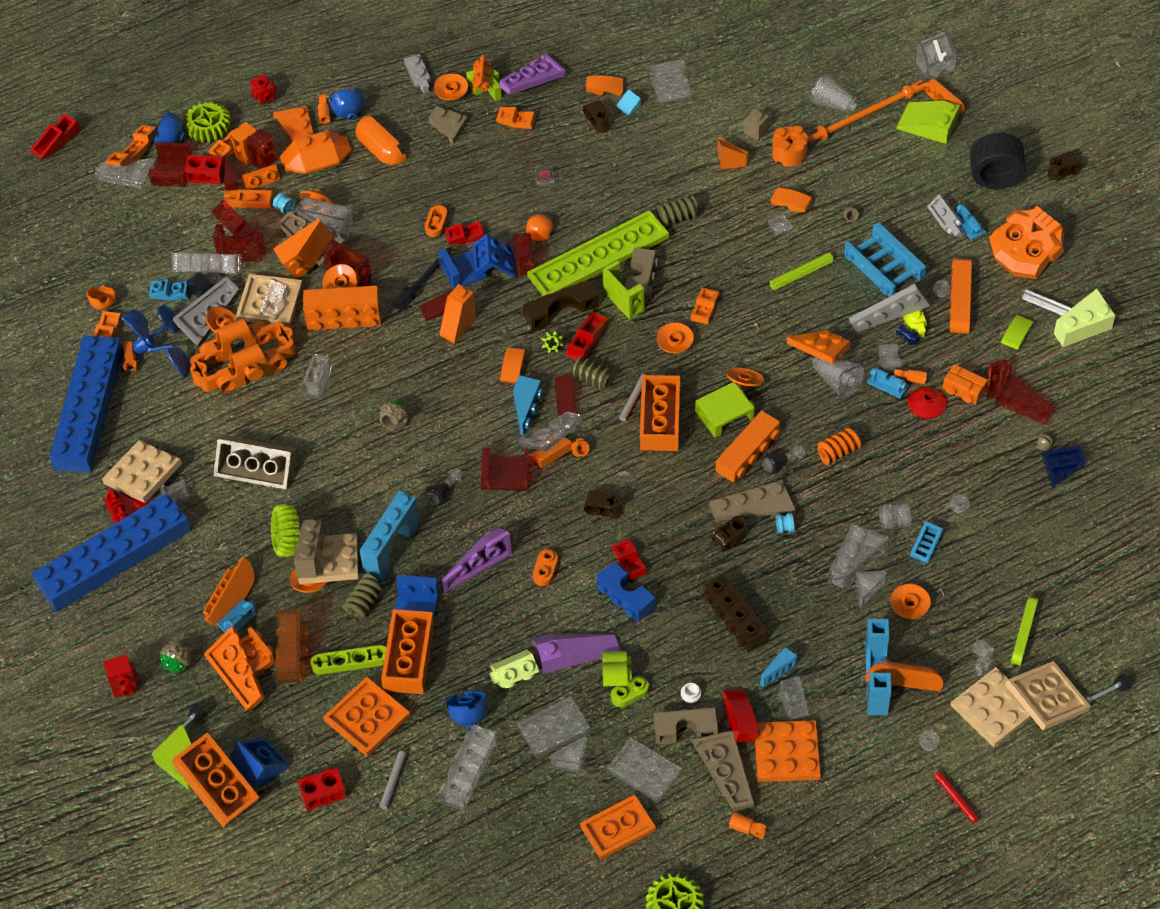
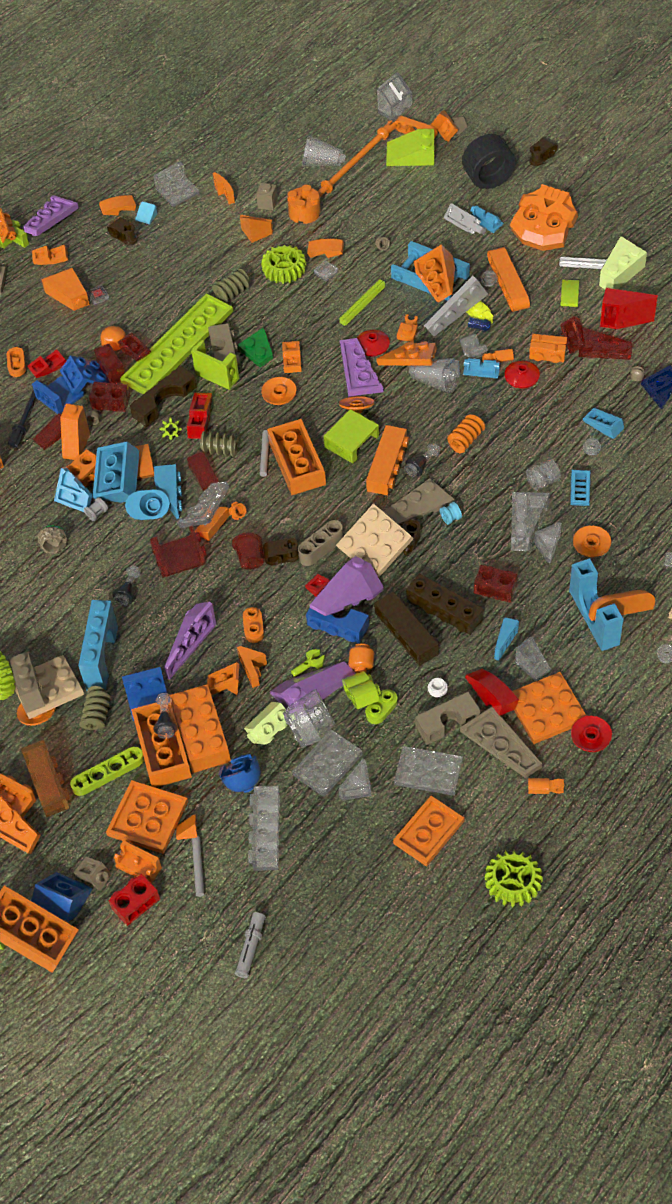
camera: 20 degrees left, 0 degrees up
none -> orange slope [41,268,90,311]
none -> wing [54,467,92,512]
none -> orange brick [66,449,97,488]
none -> dark tan bracket [74,857,112,890]
none -> light grey bush [84,497,108,521]
none -> dark tan hinge [86,410,100,425]
none -> clear red brick [89,382,130,412]
none -> dark azure slope [93,442,140,503]
none -> orange hinge [114,840,162,884]
none -> clear red slope [118,333,151,362]
none -> dark azure piece [125,490,170,520]
none -> piece [153,693,178,739]
none -> orange brick [169,684,231,773]
none -> orange slope [176,814,198,840]
none -> orange slope [207,662,239,695]
none -> orange slope [213,172,235,204]
none -> clear red hat [232,533,264,570]
none -> light grey pin [235,912,266,978]
none -> orange slope [237,646,267,688]
none -> green wing [238,328,273,368]
none -> lime gear [261,244,306,284]
none -> clear slope [282,689,335,748]
none -> lime bar [291,649,325,677]
none -> dark tan beam [298,520,343,566]
none -> medium lavender wedge [310,556,384,616]
none -> tan plate [336,504,414,578]
none -> medium lavender wing [340,338,383,397]
none -> orange head [348,644,375,673]
none -> red dish [357,330,390,357]
none -> dark brown brick [374,592,439,666]
none -> orange plate [397,314,418,342]
none -> orange wedge [414,244,455,302]
none -> orange slope [430,110,458,142]
none -> dark tan slope [451,116,467,135]
none -> clear red brick [474,565,518,603]
none -> red dish [571,716,612,752]
none -> dark azure slope [583,408,624,439]
none -> red slope [600,288,658,329]

